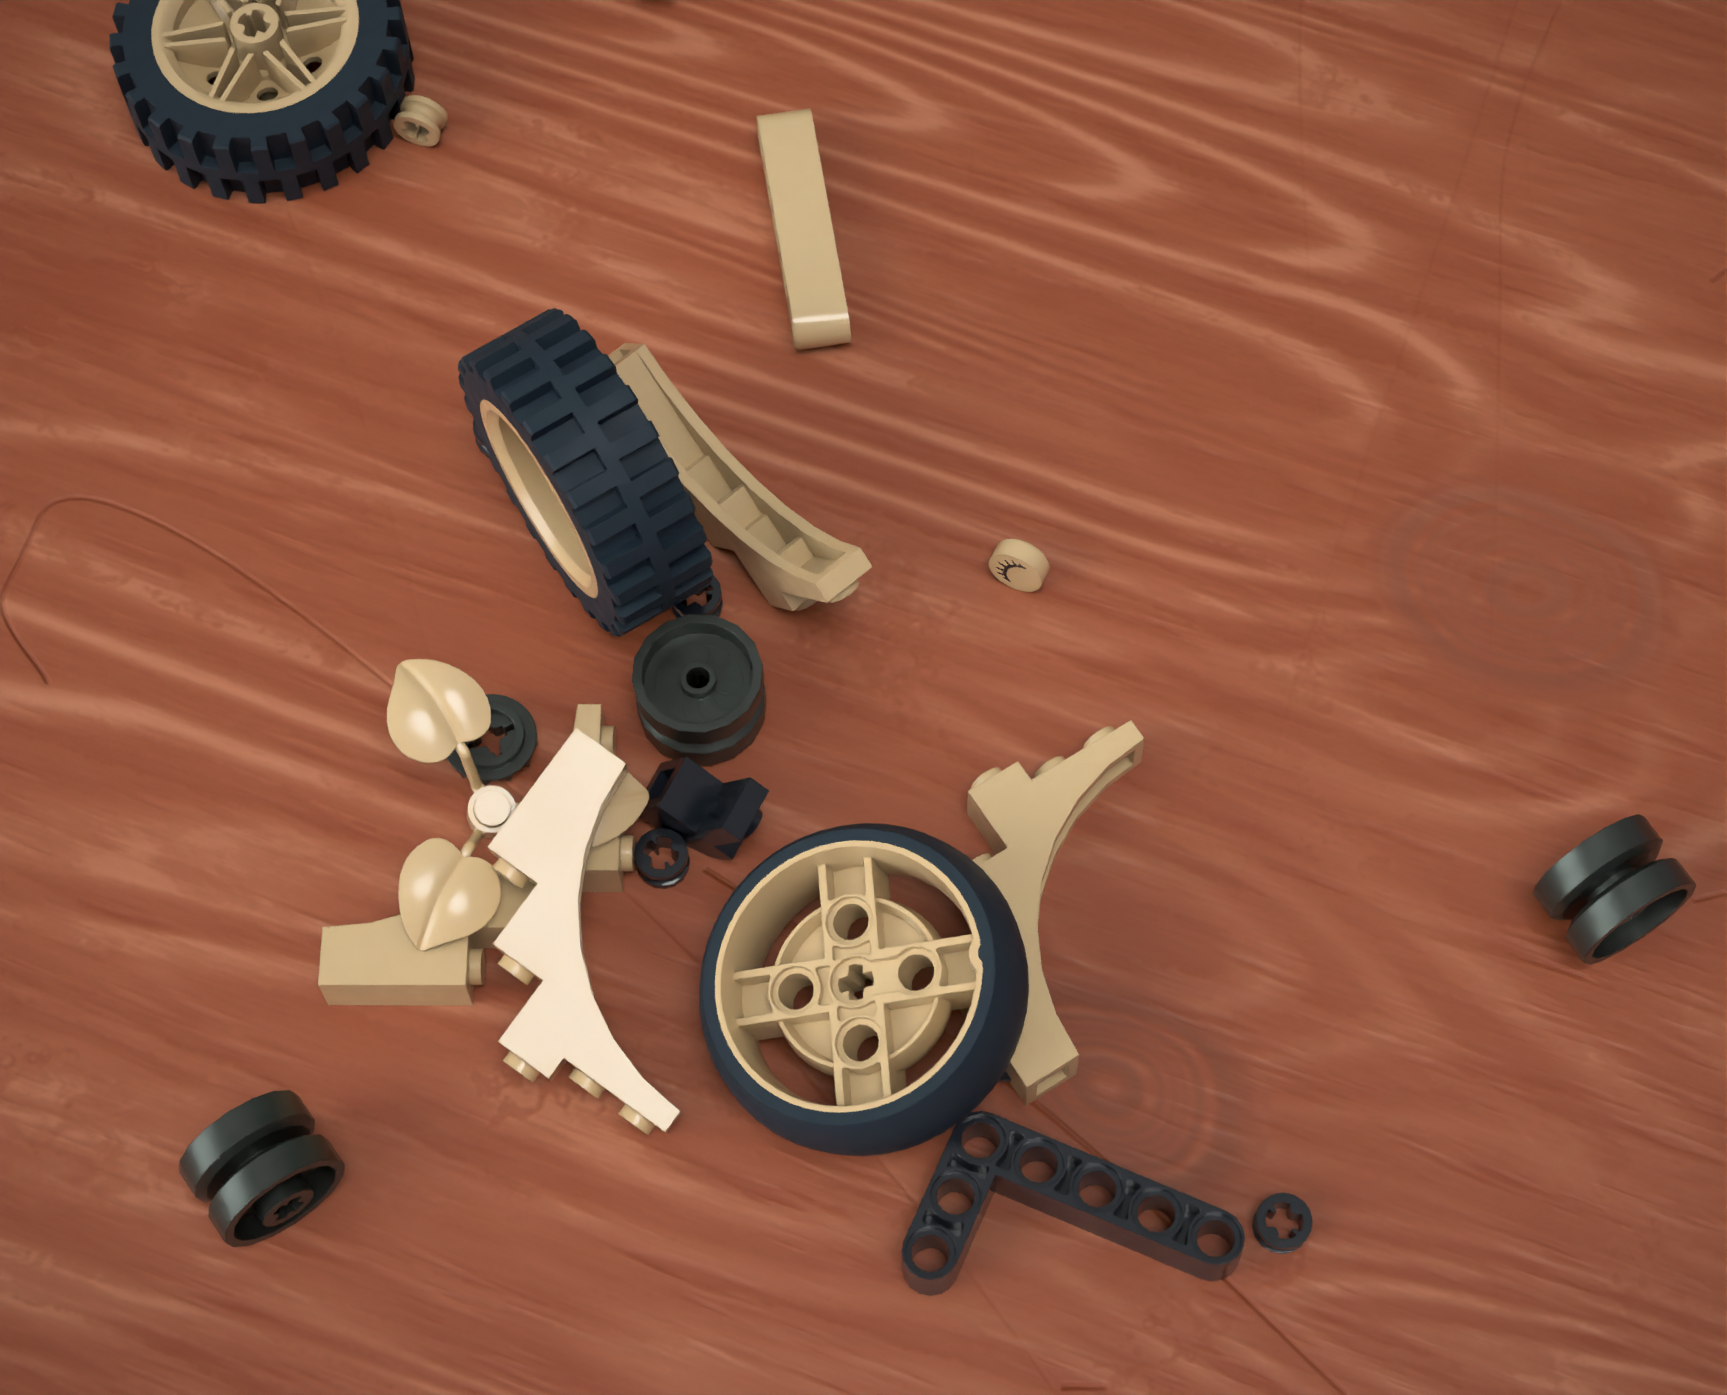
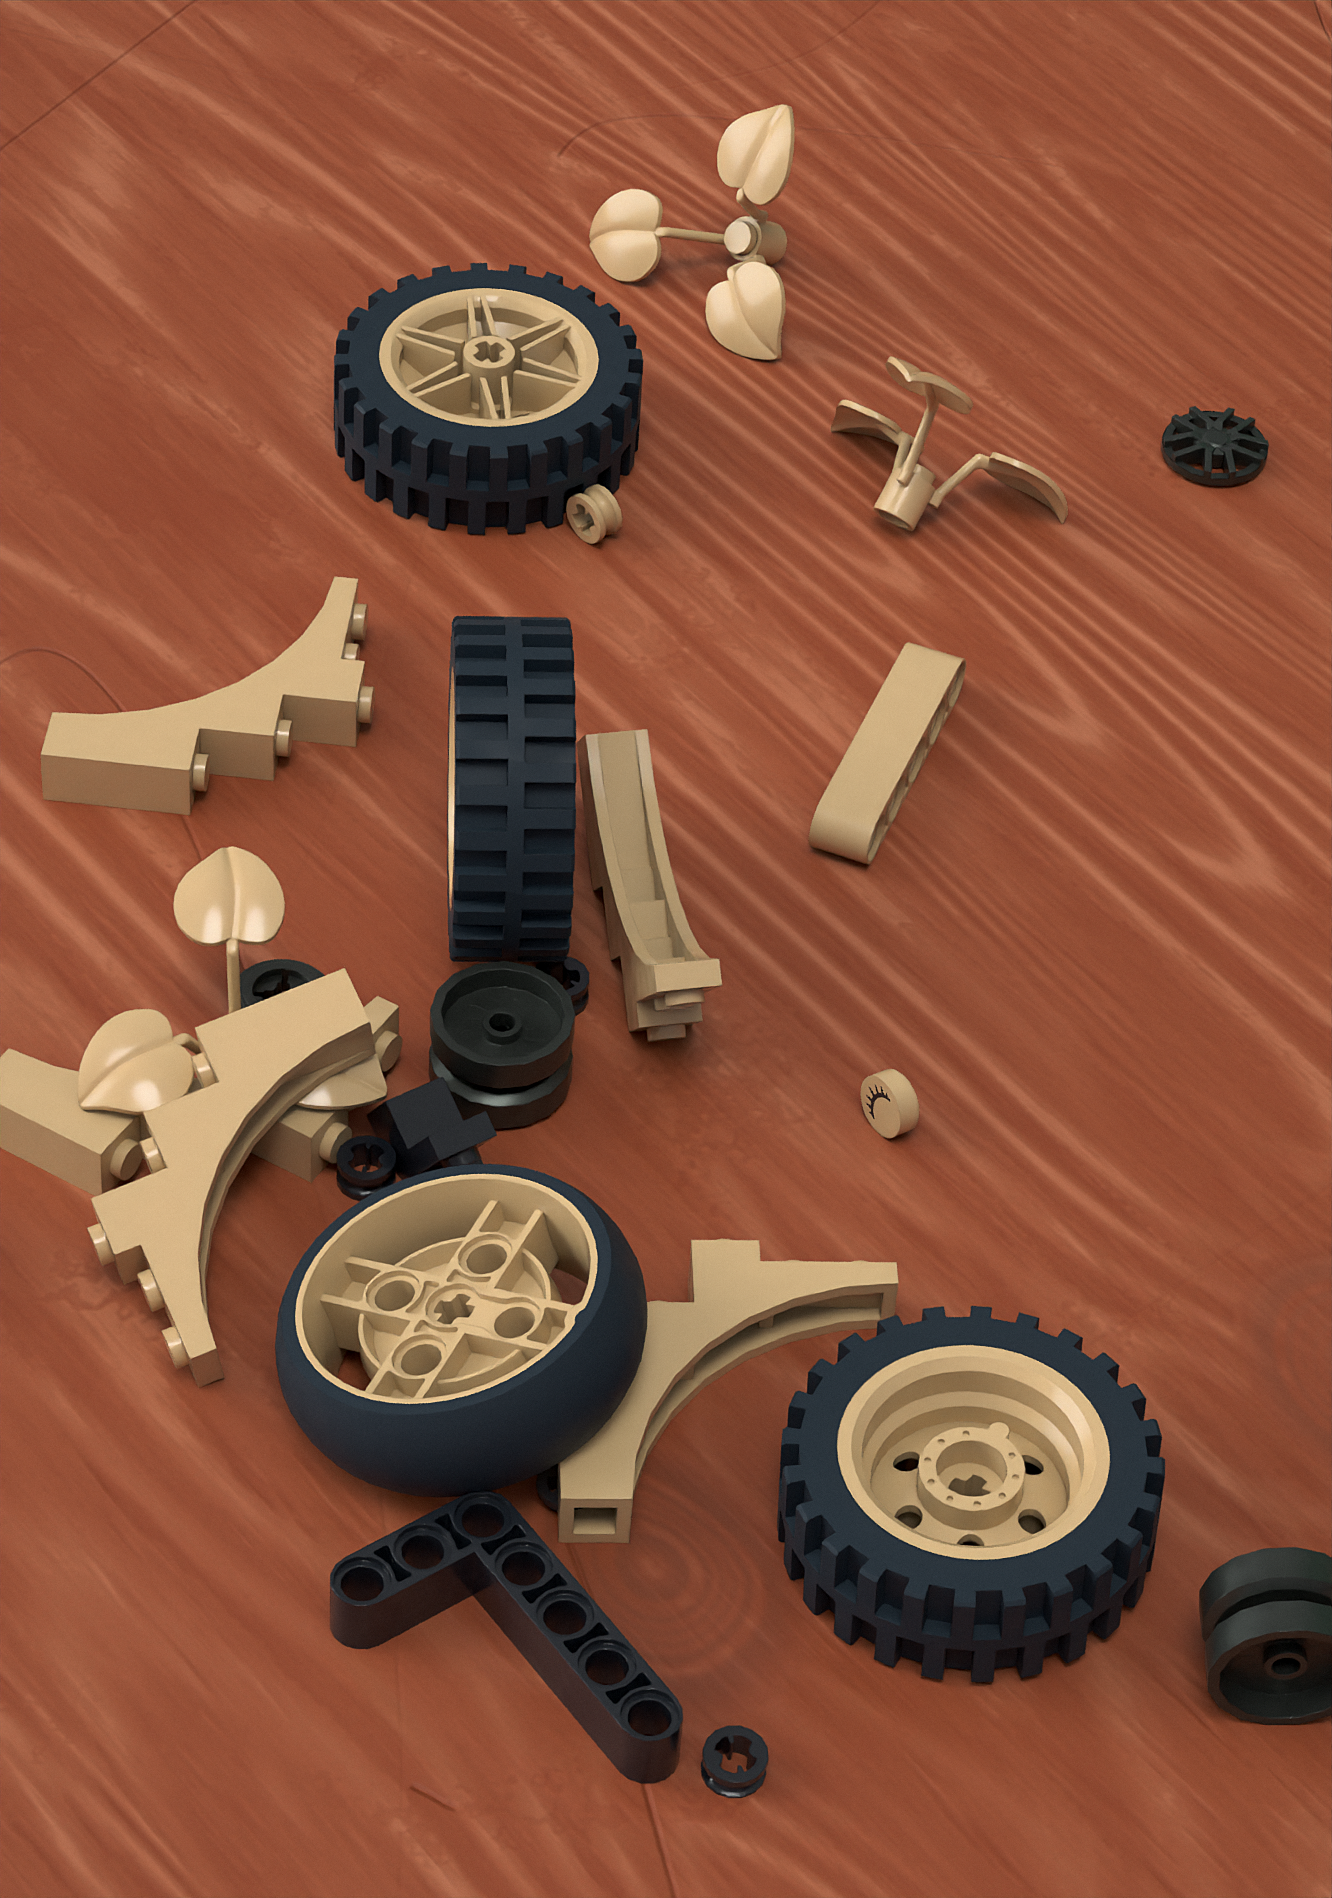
camera: 25 degrees right, 20 degrees down
none -> tan arch [41,576,375,815]
none -> wheel [777,1306,1165,1682]

